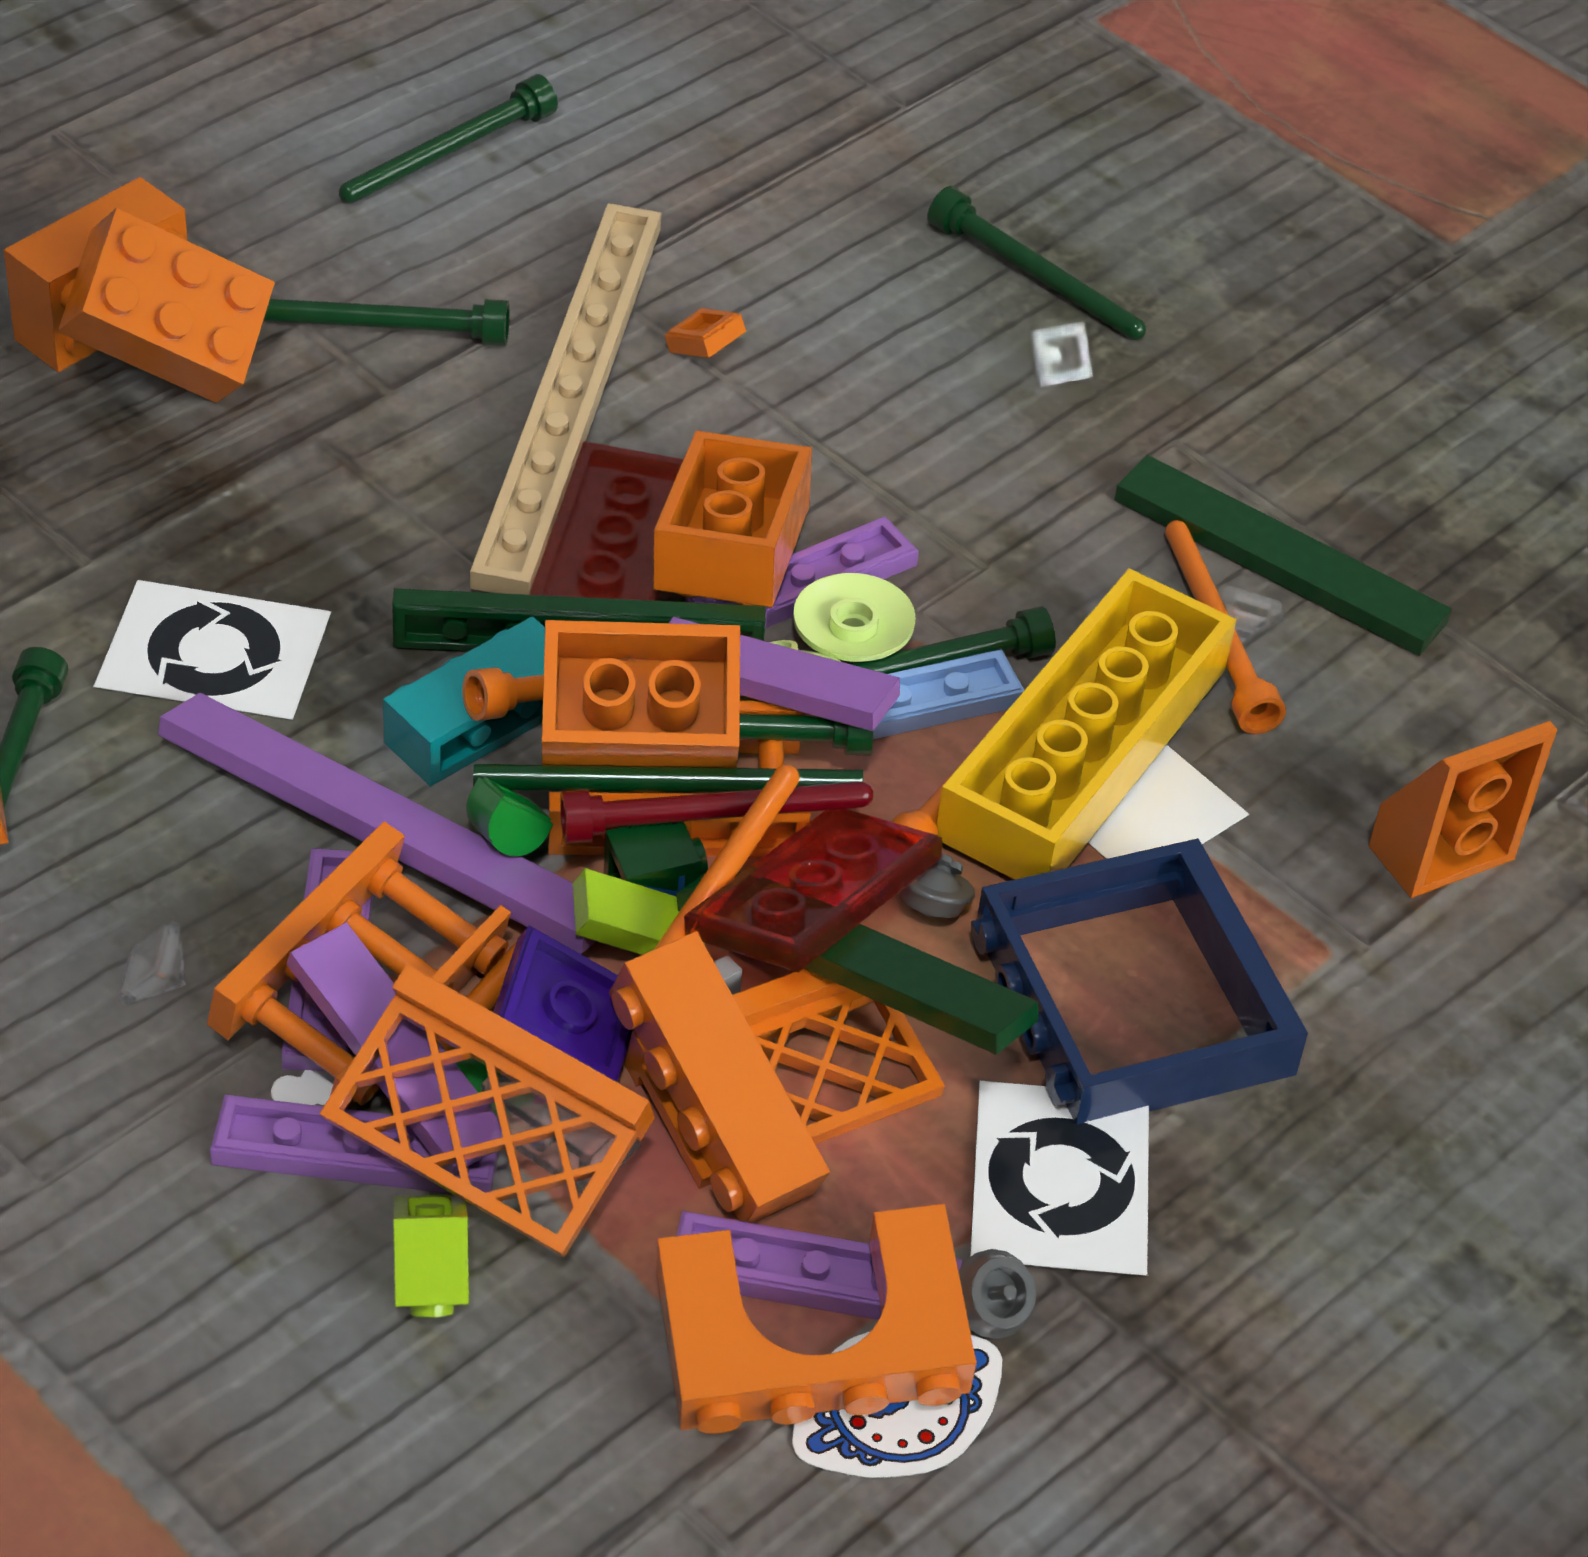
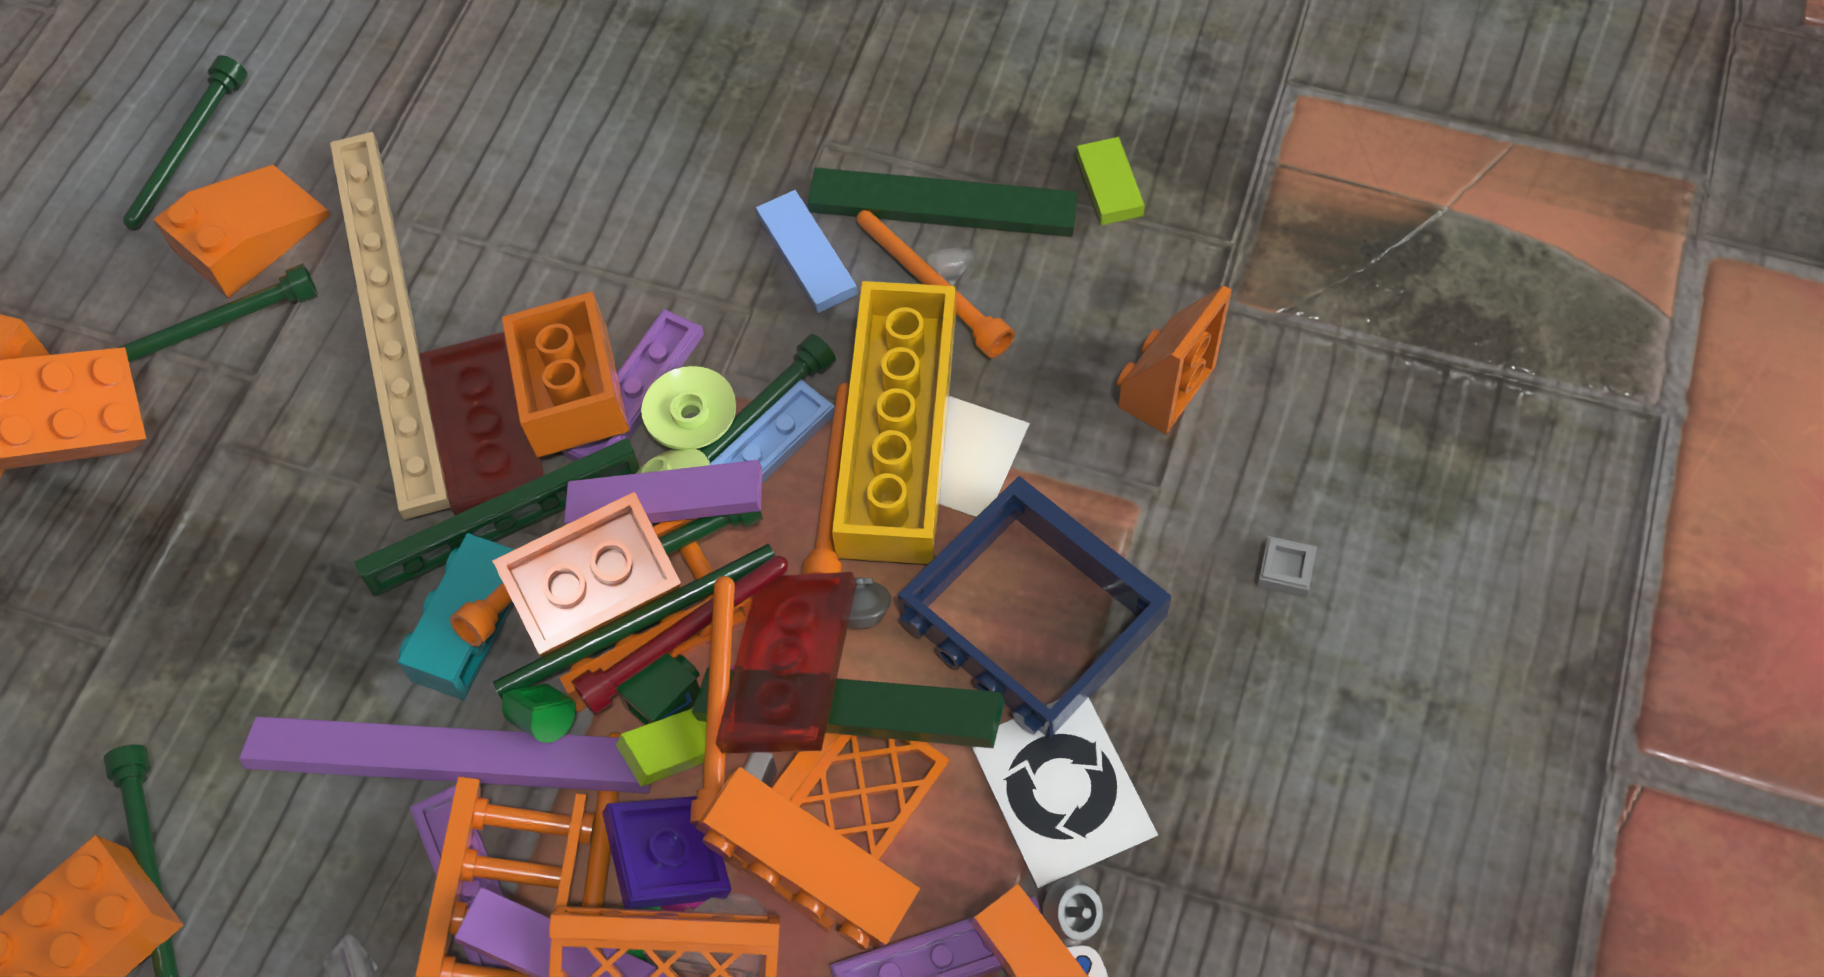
camera: 20 degrees left, 15 degrees up
white sticker [93,580,331,720] -> none
orange tile [664,308,746,358] -> none
dark green piece [927,186,1146,340] -> none
clear slope [1029,321,1093,387] -> none
none -> orange slope [153,165,331,299]
none -> light blue tile [756,190,858,313]
none -> lime tile [1076,137,1145,225]
none -> light grey tile [1257,536,1317,597]

